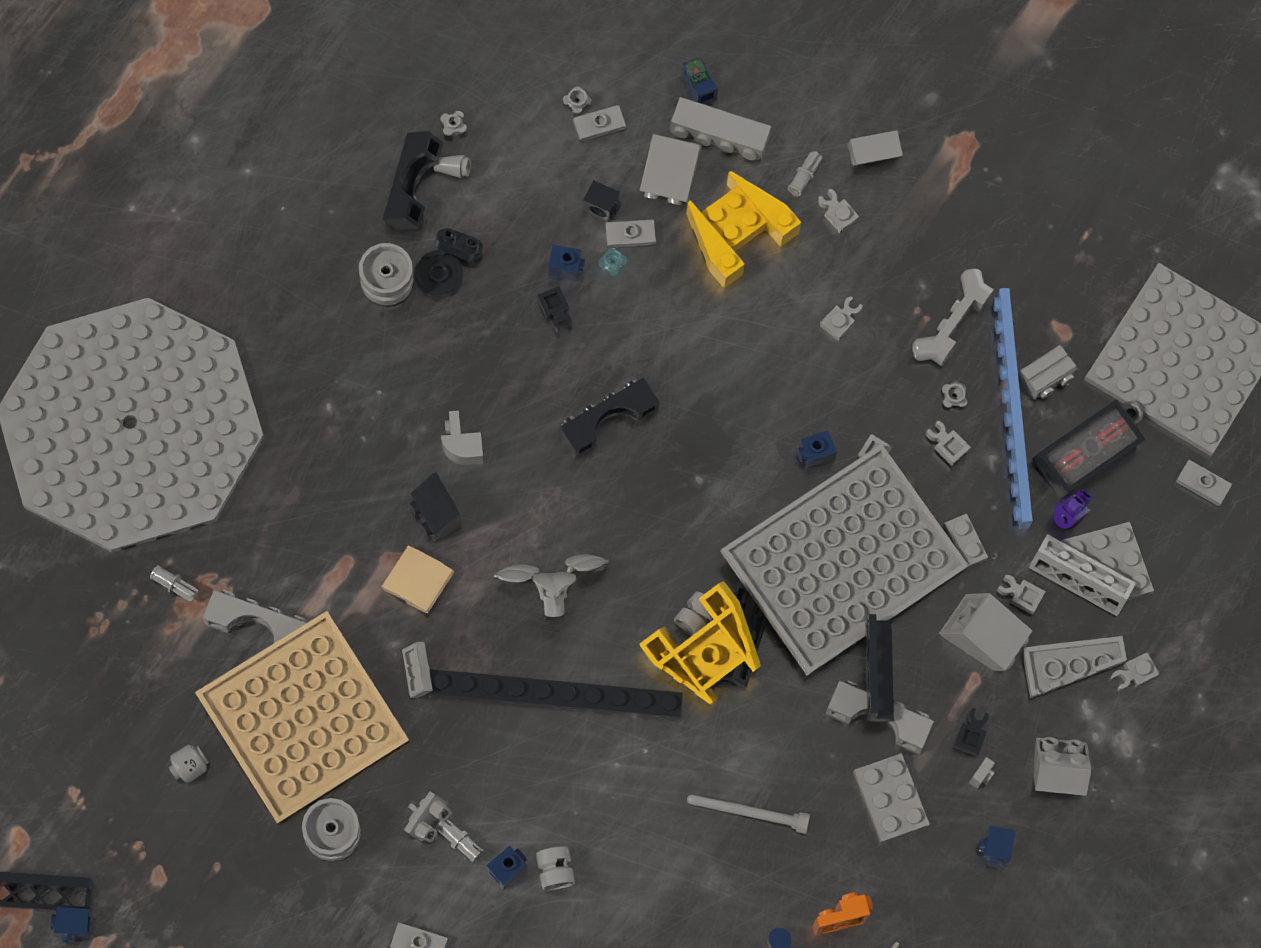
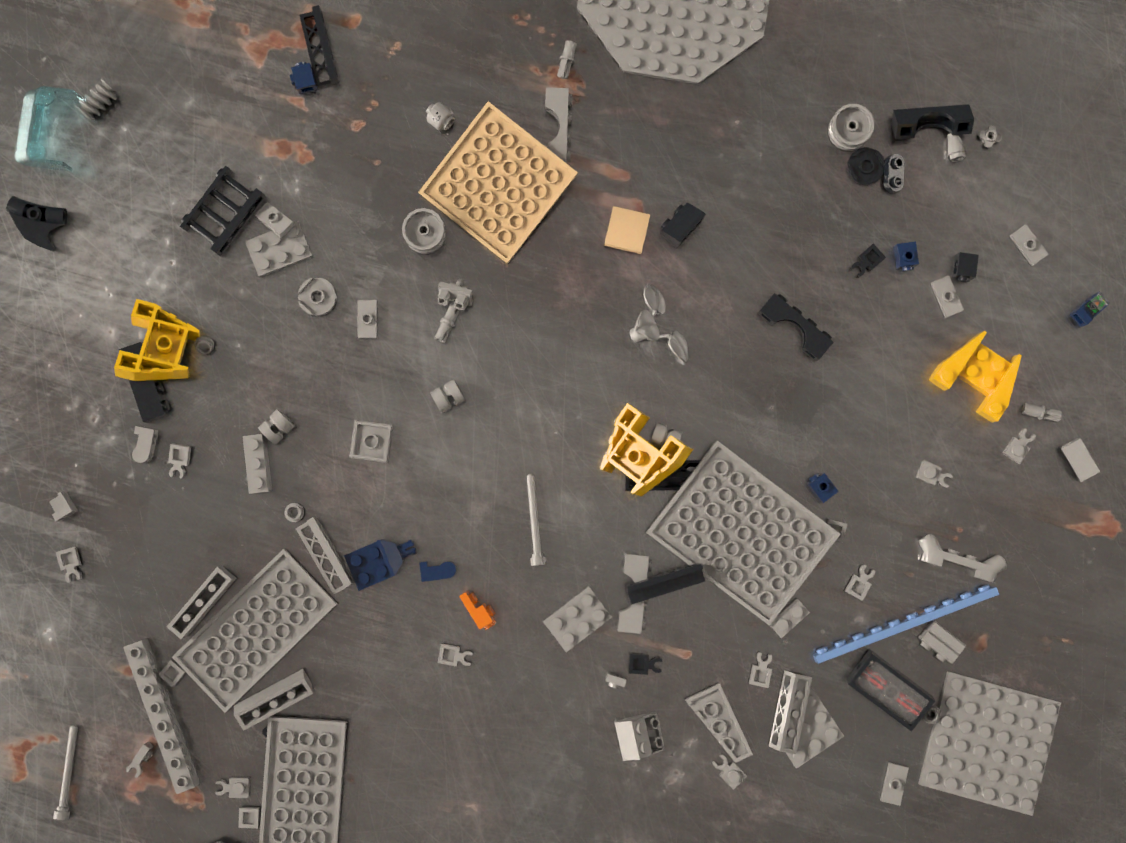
camera: 80 degrees right, 15 degrees up
light grey plate [402,642,433,698] -> none
black plate [427,669,683,720] -> none
light grey brick [441,411,483,465] -> none
dark blue brick [486,846,527,890] -> none
light grey plate [563,87,592,114] -> none
clear light blue plate [598,248,627,276] -> none
light grey slope [640,134,703,205] -> none
light grey brick [670,97,771,161] -> none
light grey slope [939,593,1032,671] -> none
light grey plate [942,383,967,408] -> none
dark blue brick [978,825,1016,868] -> none
dark purple hips [1053,489,1093,529] -> none

